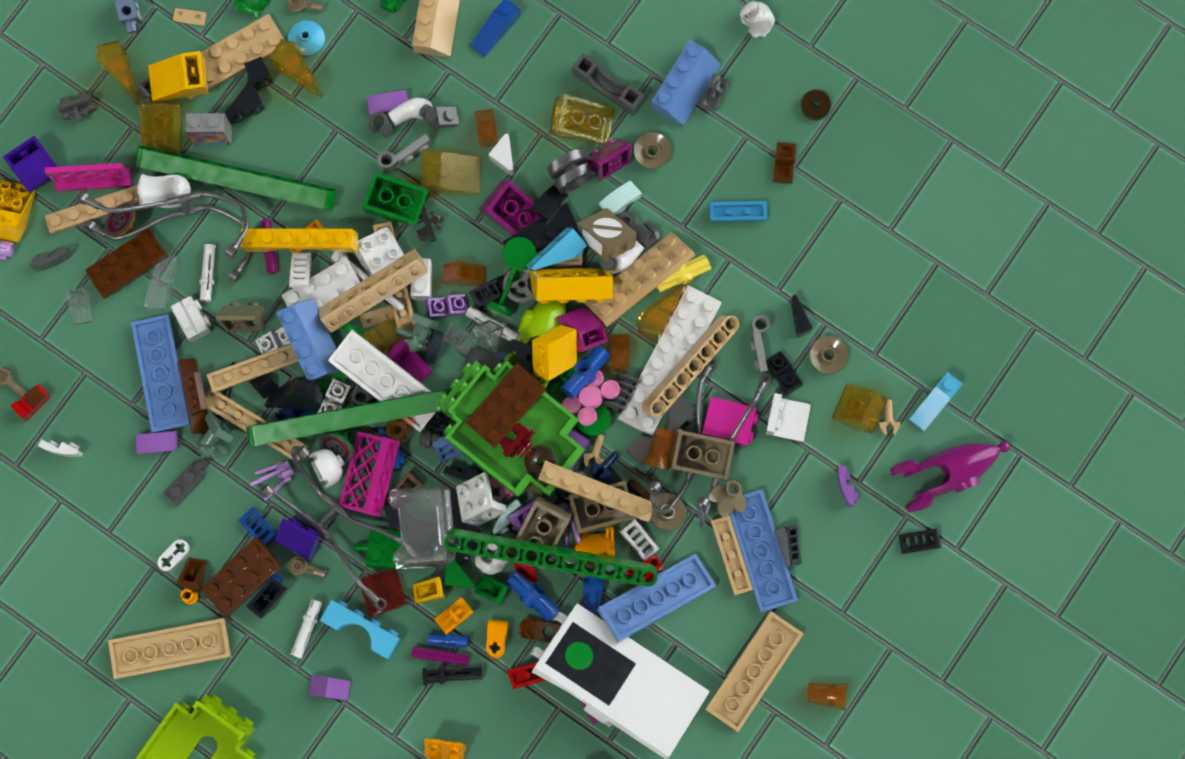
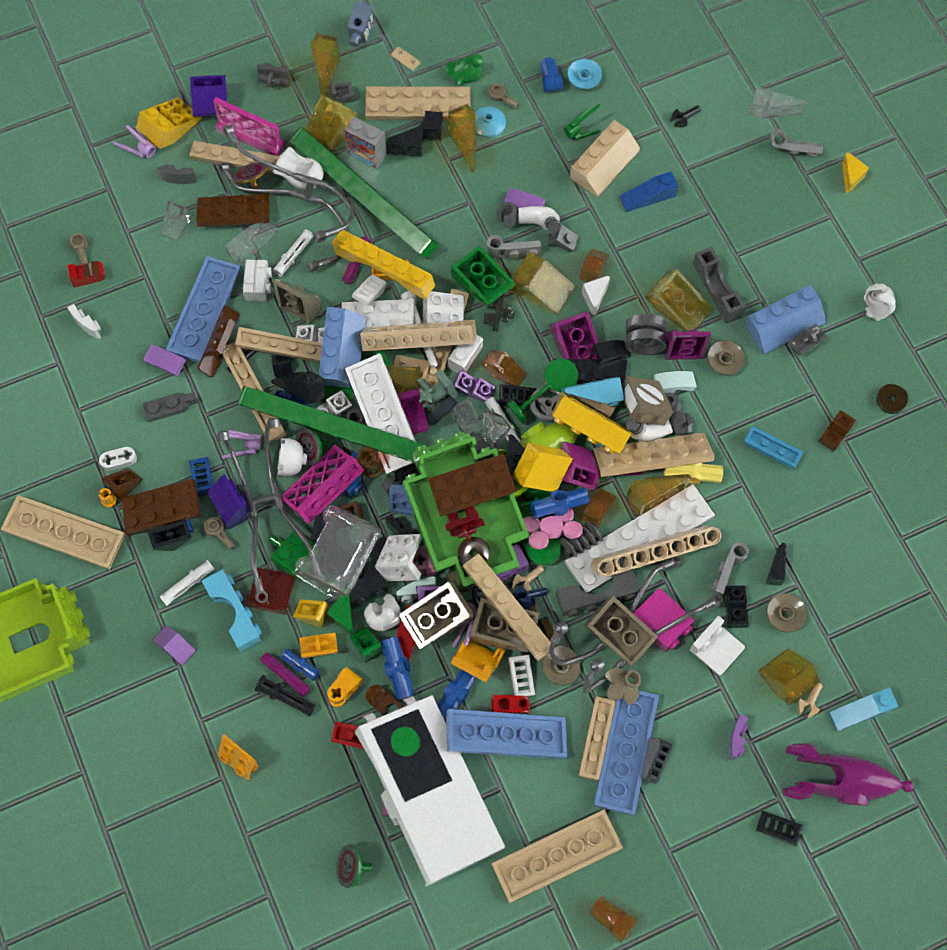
camera: 25 degrees right, 10 degrees down
yellow slope [148,51,209,102] -> none
sand green piece [194,413,234,458] -> none
green beam [444,529,657,587] -> none
clear orange plant [643,427,676,471] -> none

